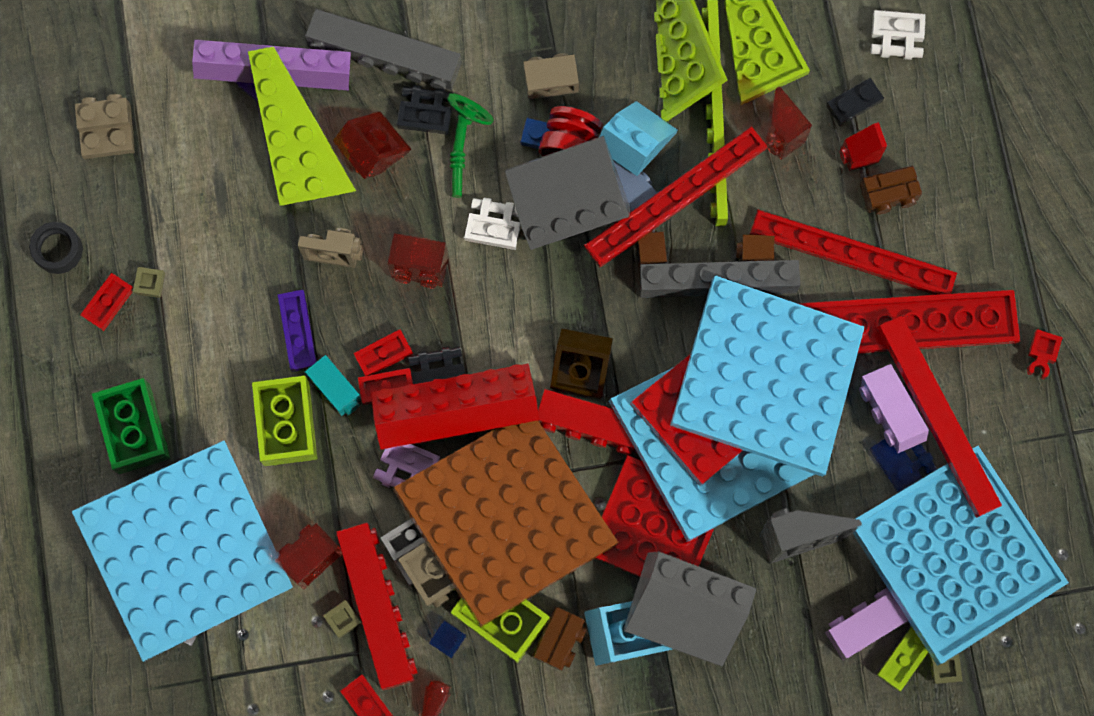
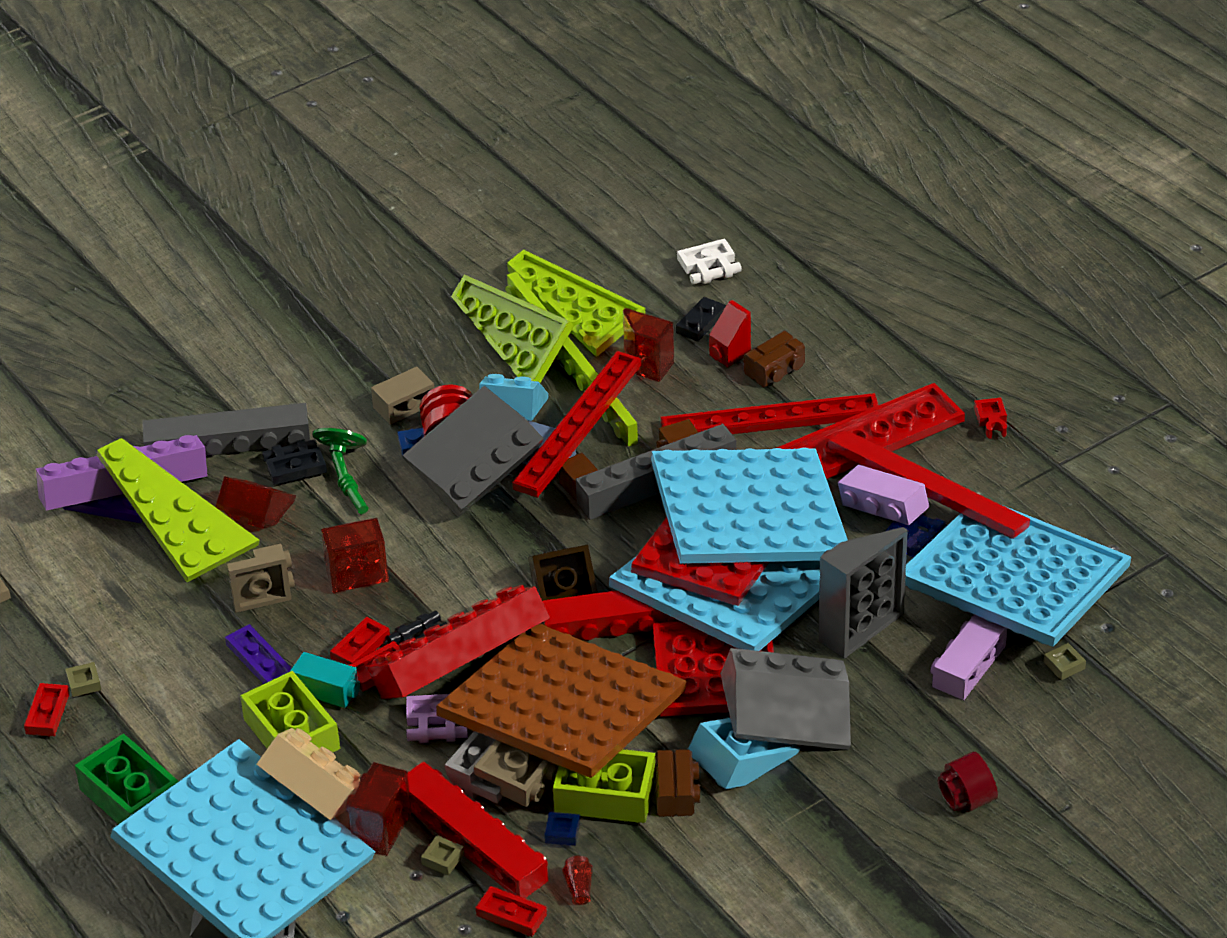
camera: 25 degrees left, 35 degrees down
white plate [464,198,521,250] -> none
lime plate [876,625,928,692] -> none
none -> tan brick [256,728,365,820]

